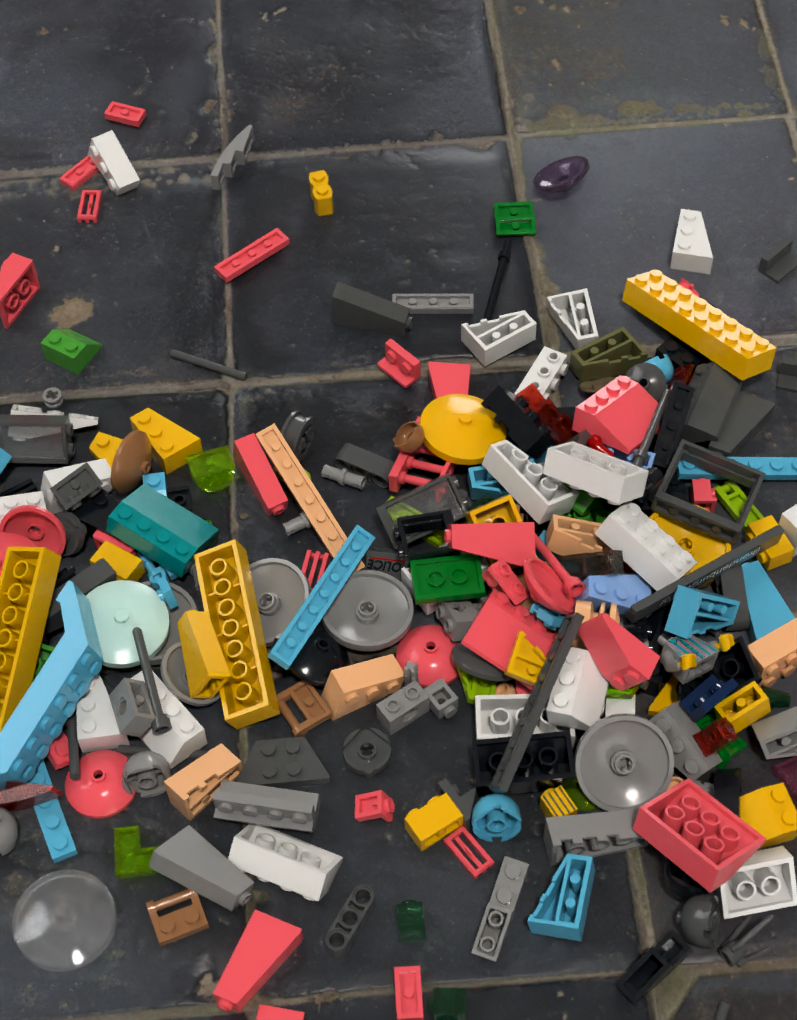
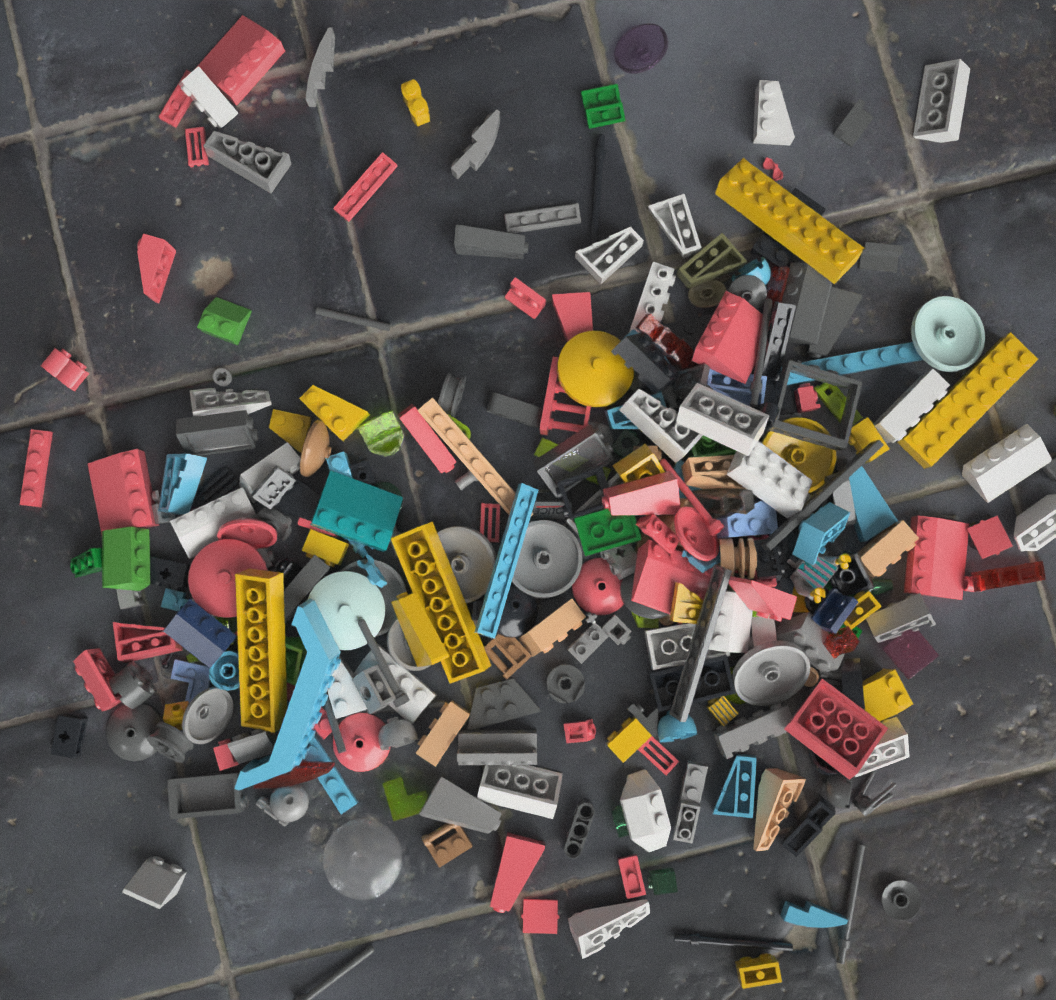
camera: 10 degrees left, 30 degrees up
coral plate [104,101,147,127] -> none
light grey pin [321,464,367,490] -> none
medium nougat hair [392,421,425,453] -> none
red arm [587,434,614,456] -> none
none -> coral slope [194,15,285,106]
none -> light grey wedge [203,131,291,193]
none -> light grey slope [451,110,500,179]
none -> white wedge [620,769,671,852]
none -> light nougat wedge [753,768,806,851]

